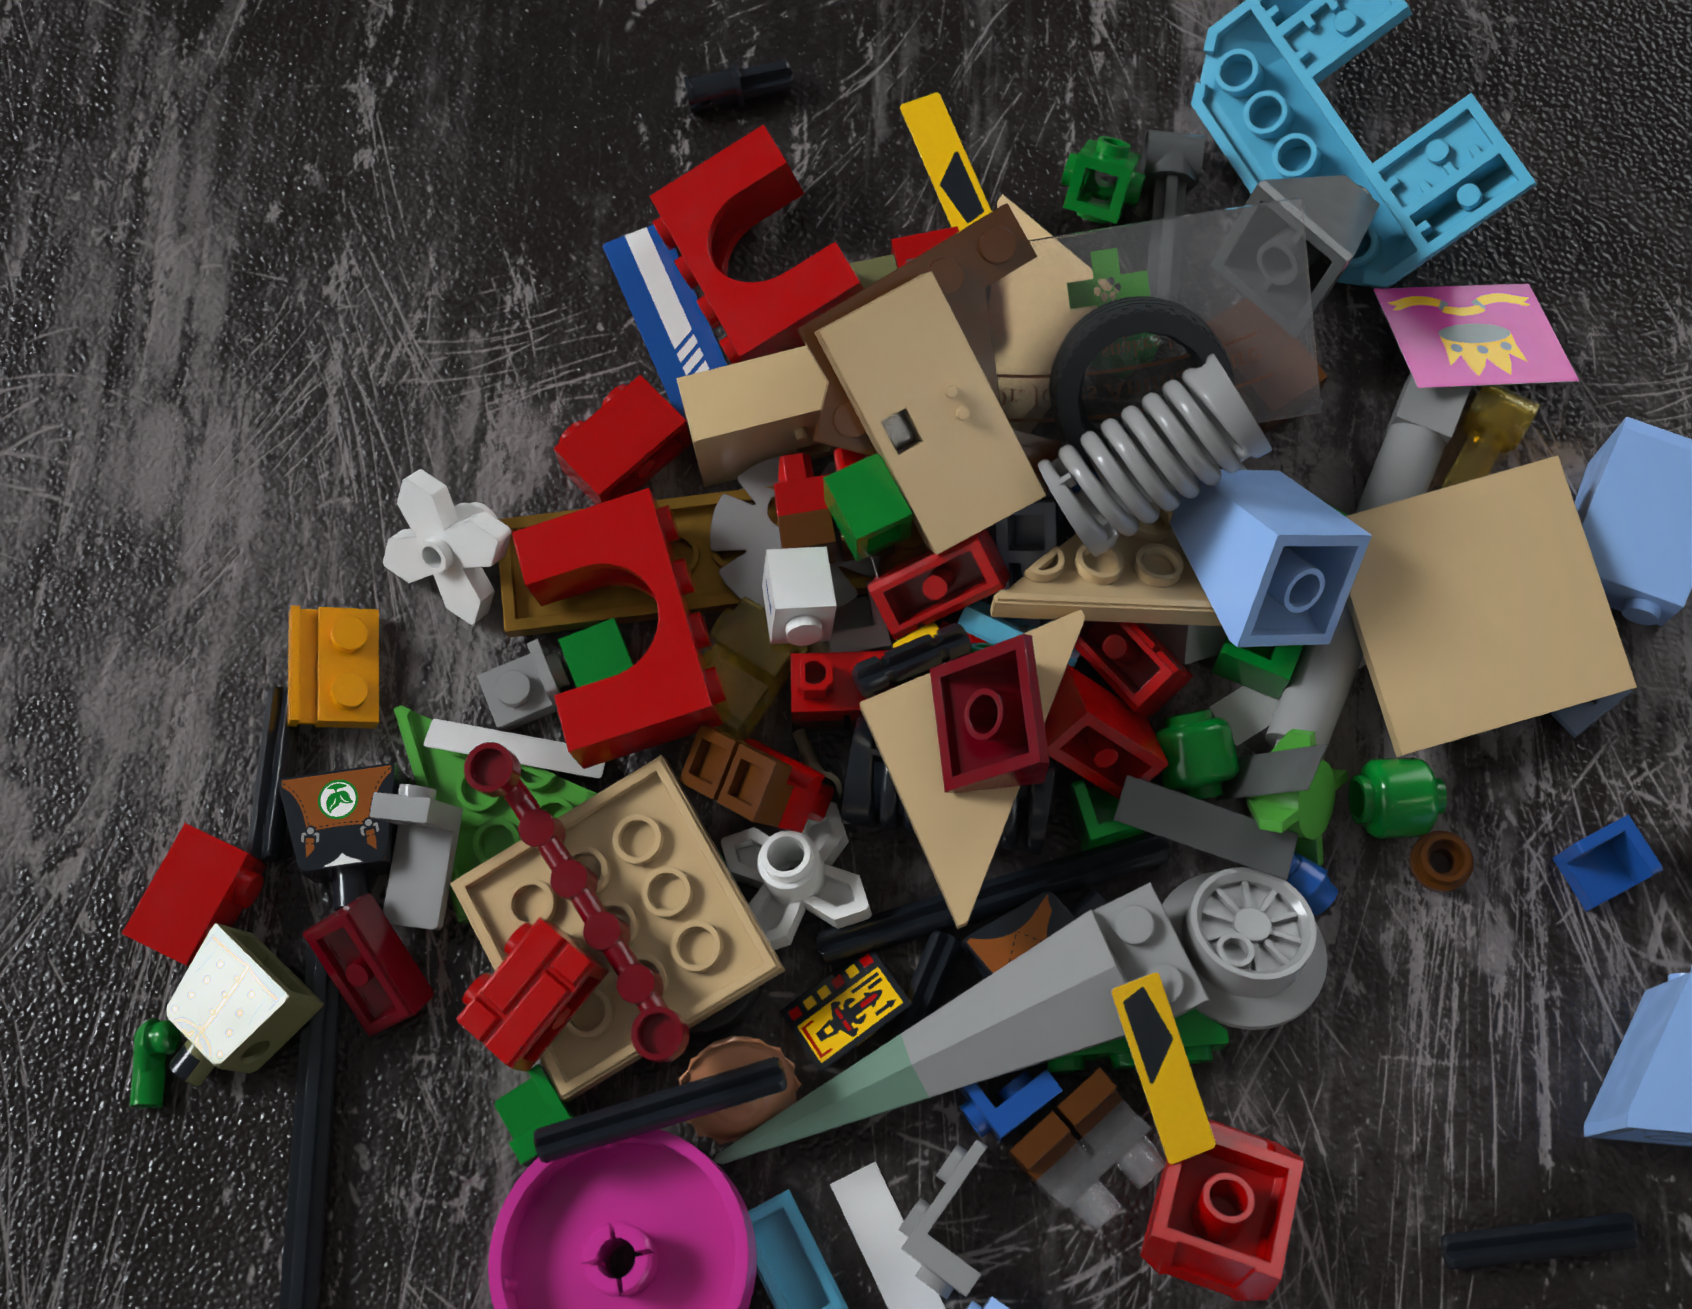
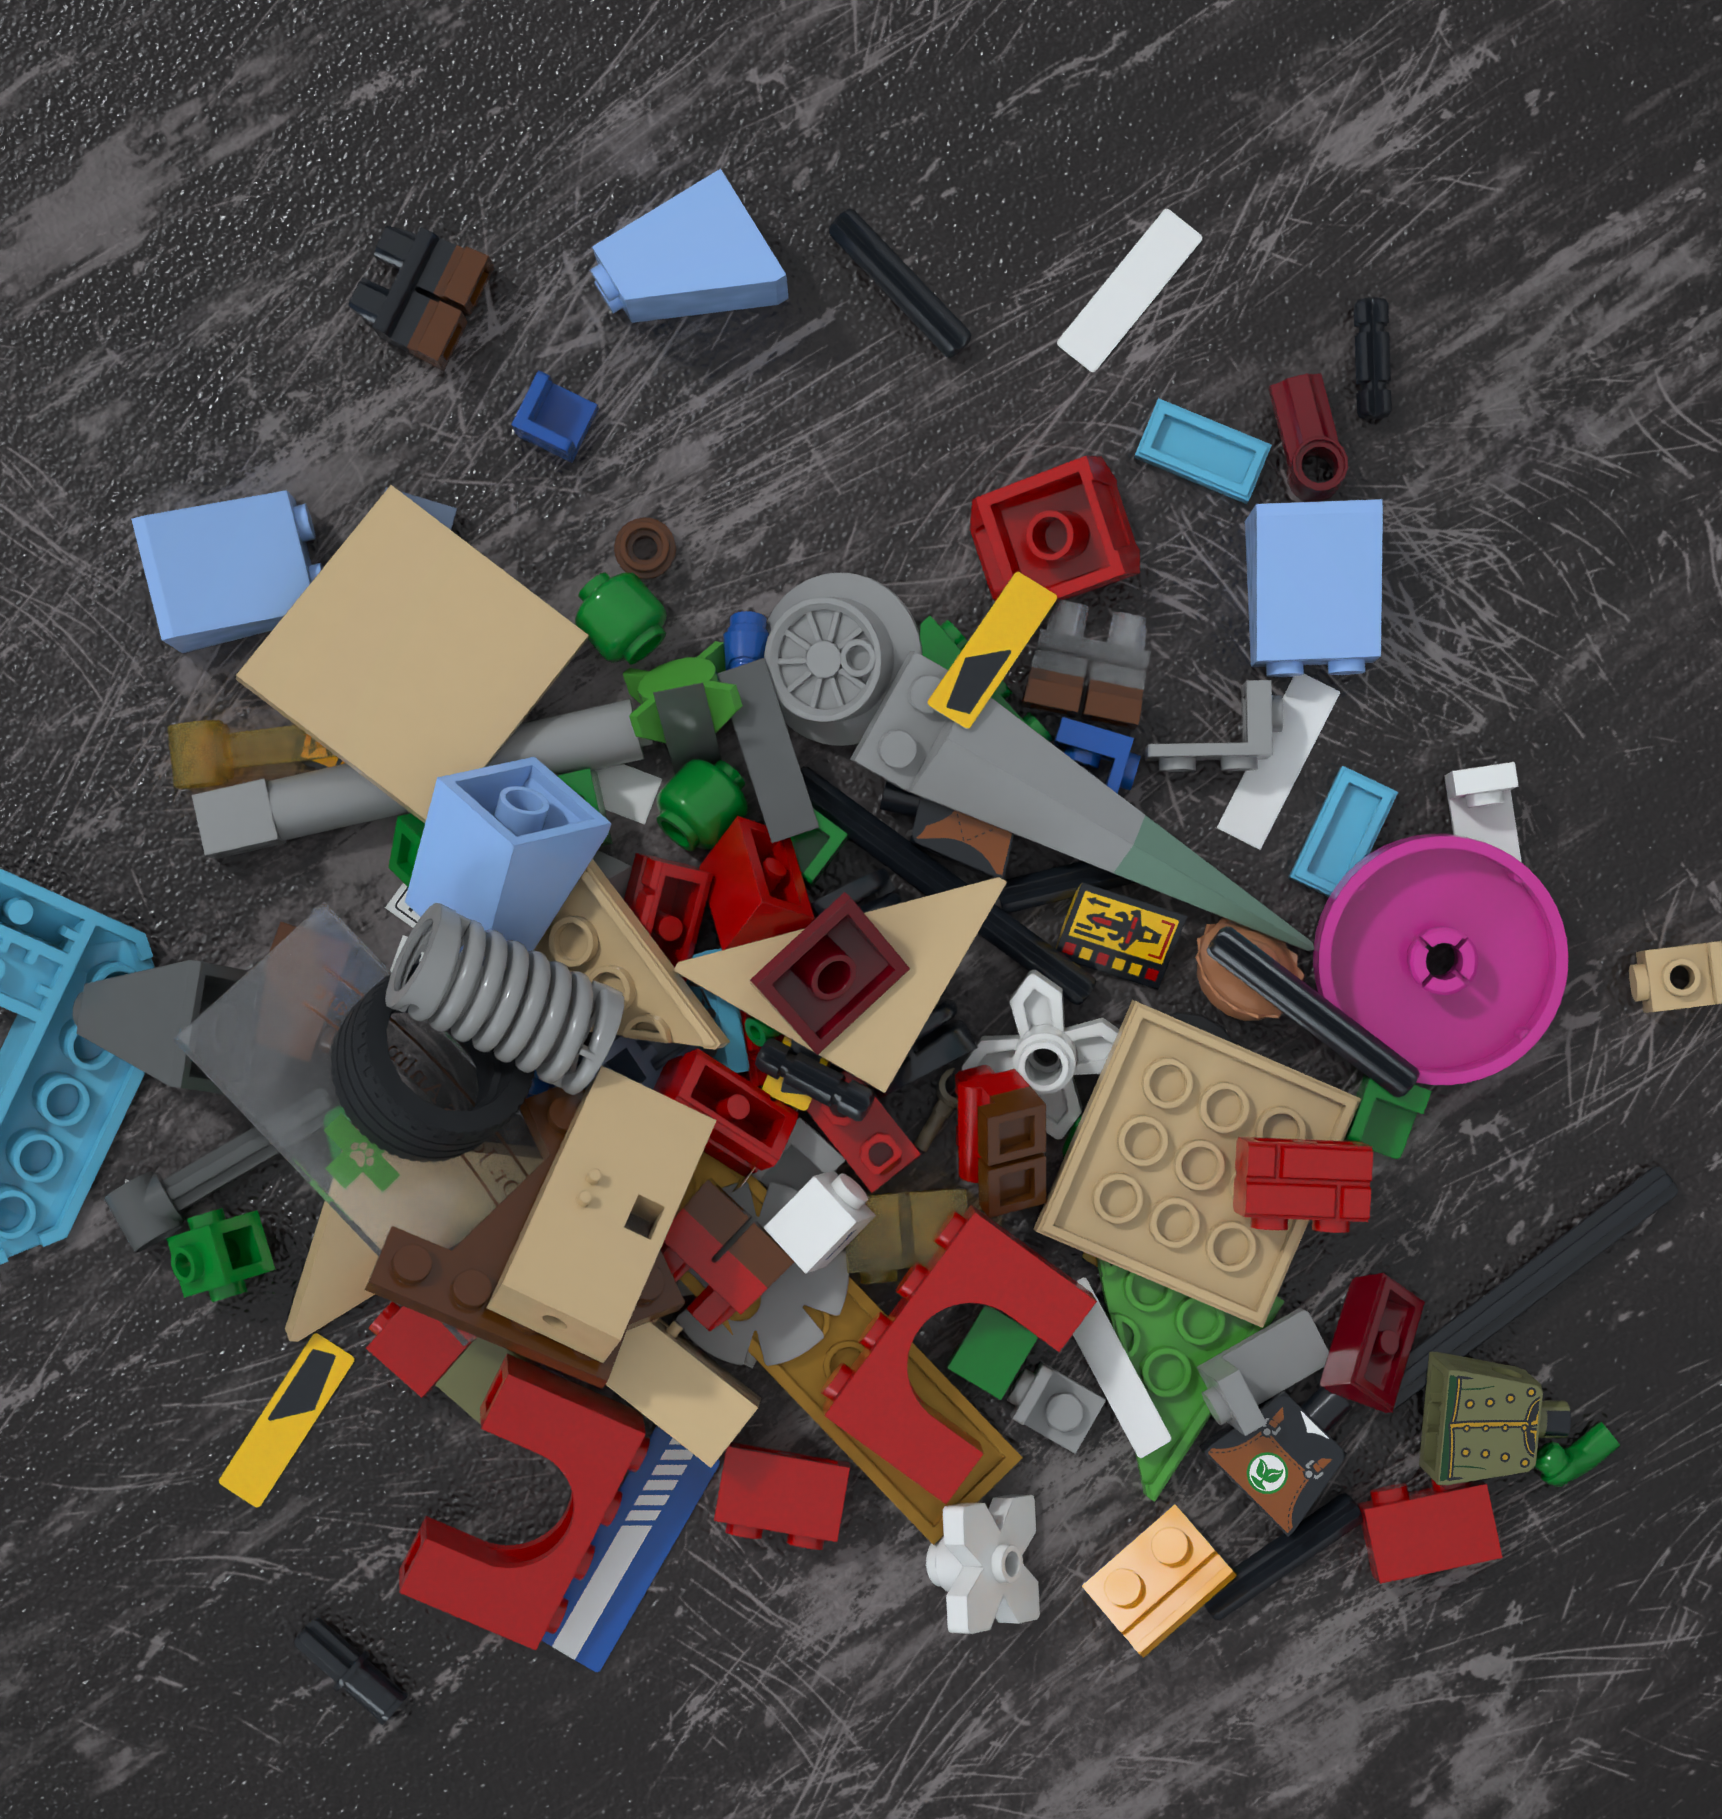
camera: 130 degrees left, 15 degrees up
dark red bar [464,742,689,1062] -> none
green panel [823,454,913,562] -> none
dark pink sticker [1373,283,1579,388] -> none

